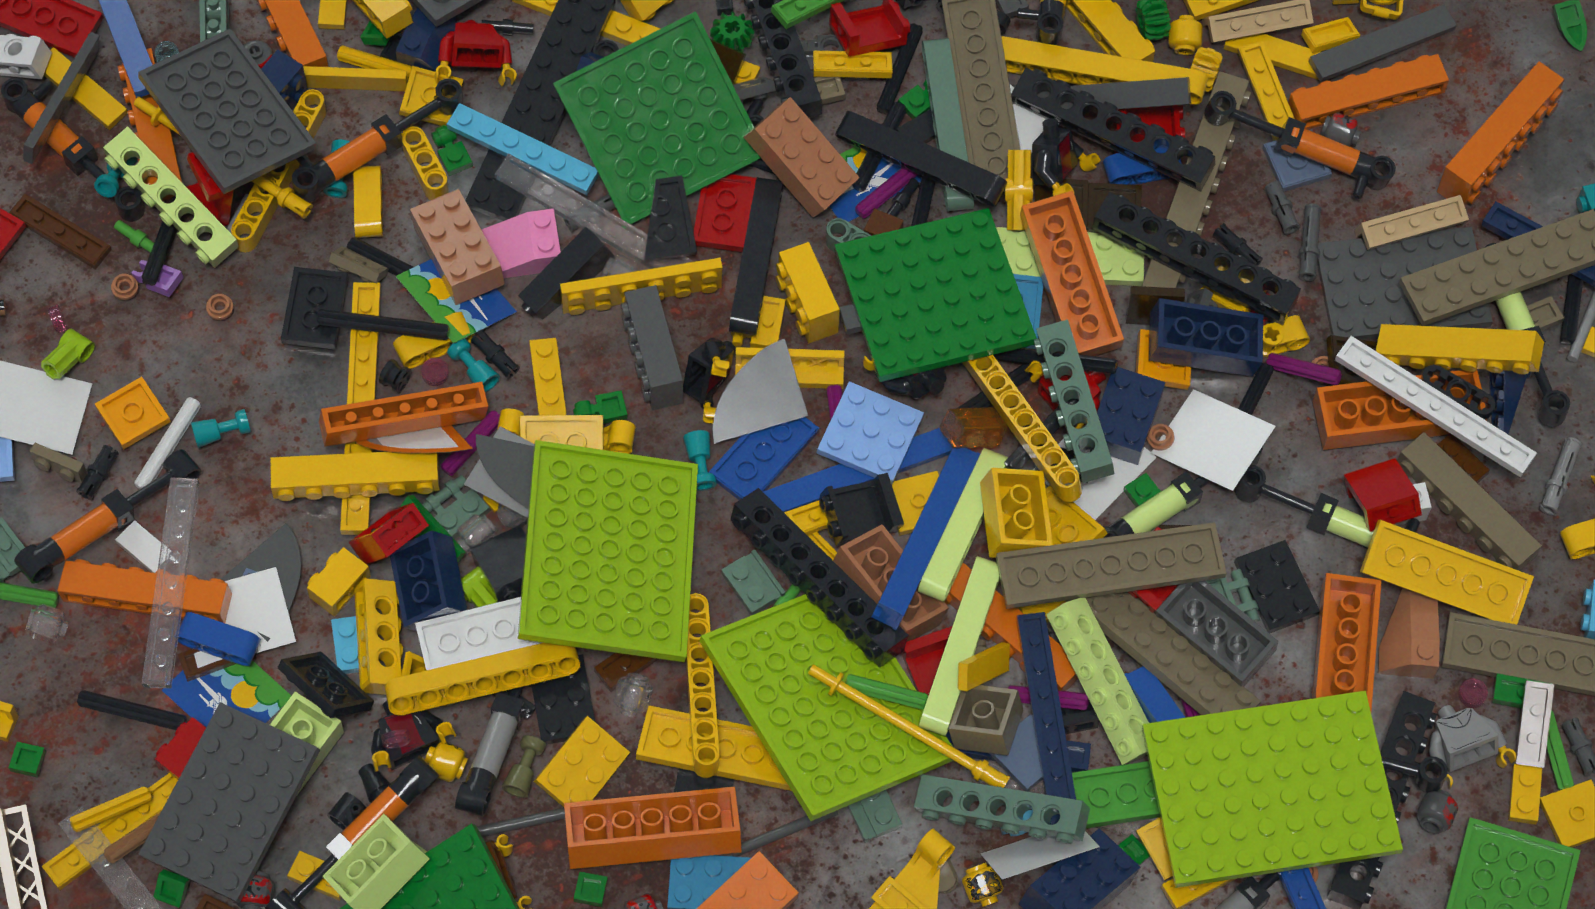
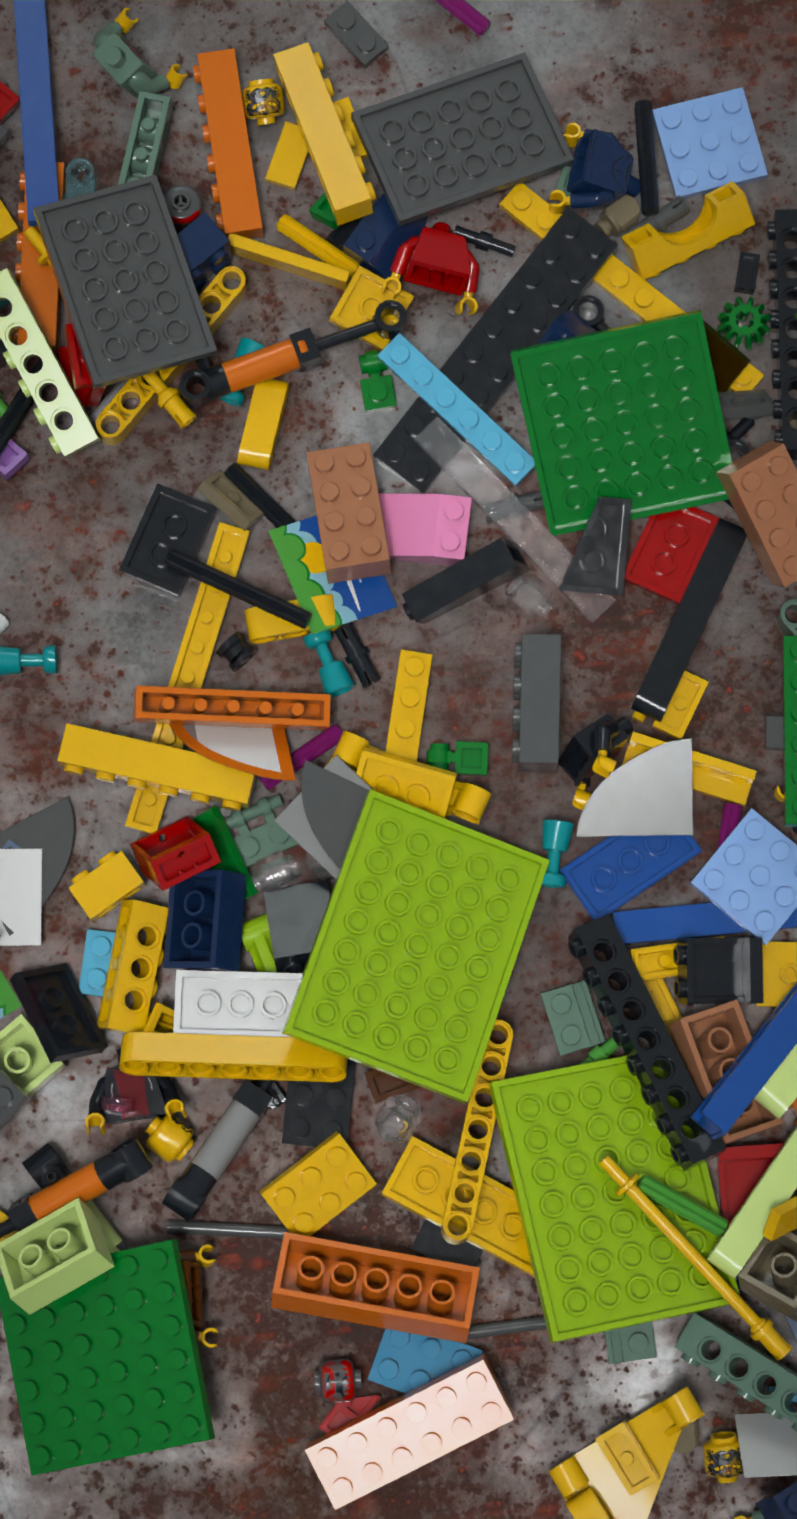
camera: 20 degrees right, 15 degrees up
nougat plate [206,294,234,320] -> none
black cone [358,763,391,803] -> none
yellow beam [402,126,449,200] -> none
clear pink tile [421,358,449,386] -> none
olive piece [502,735,546,798] -> none
yellow plate [560,258,722,315] -> none
green plate [574,872,608,907] -> none
yellow brick [775,242,840,344] -> none

